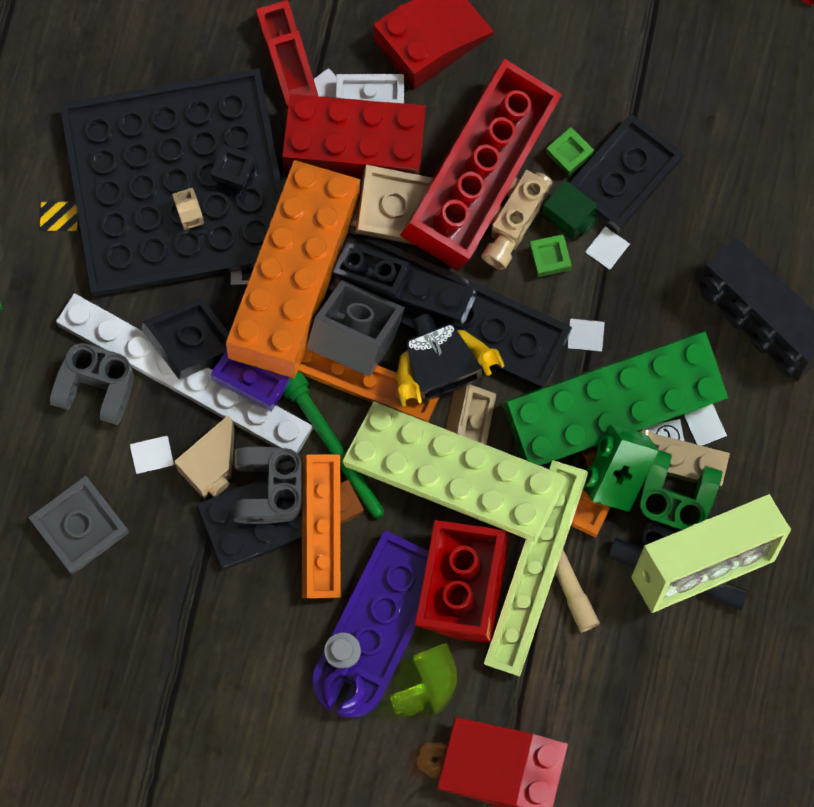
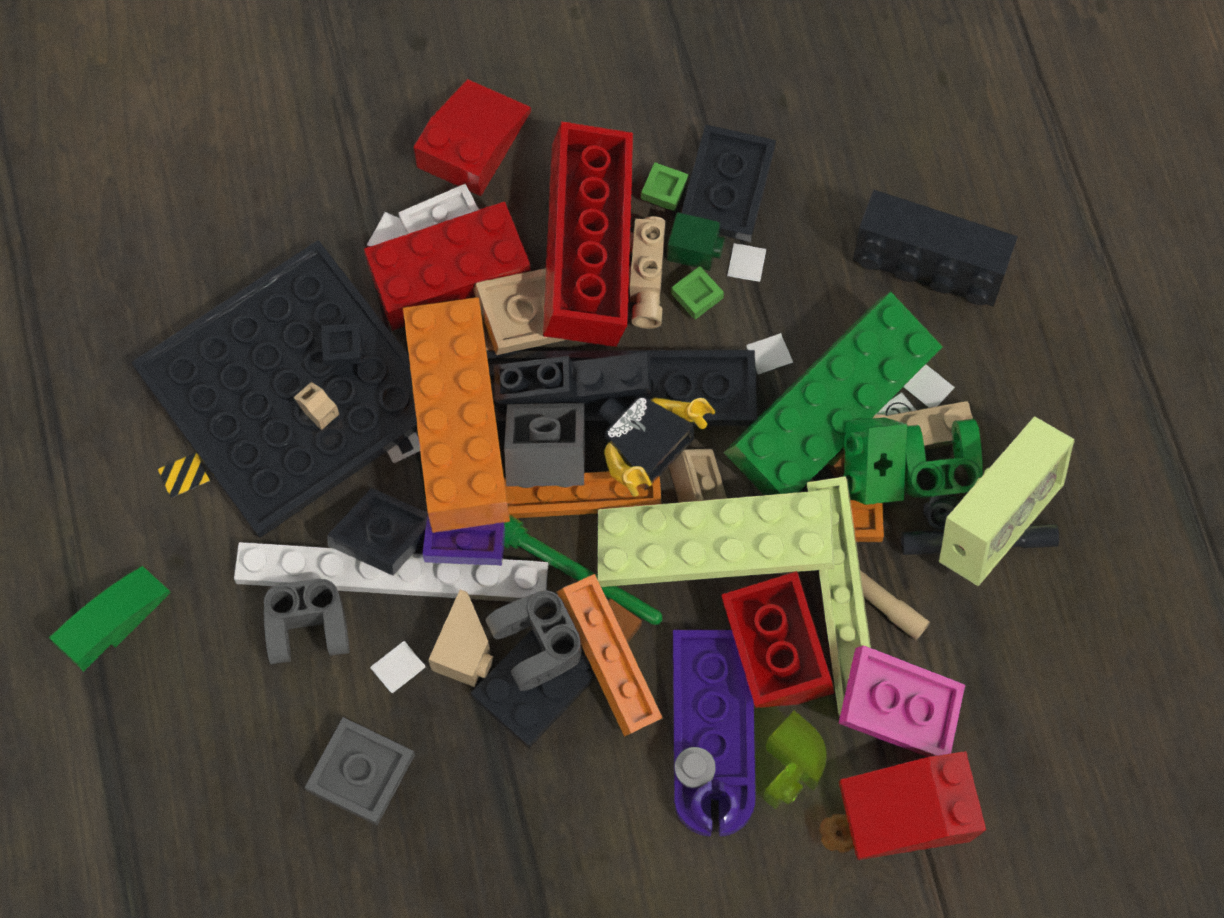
camera: 25 degrees left, 5 degrees down
red slope [255,0,318,105] -> none
none -> dark pink plate [838,645,965,757]

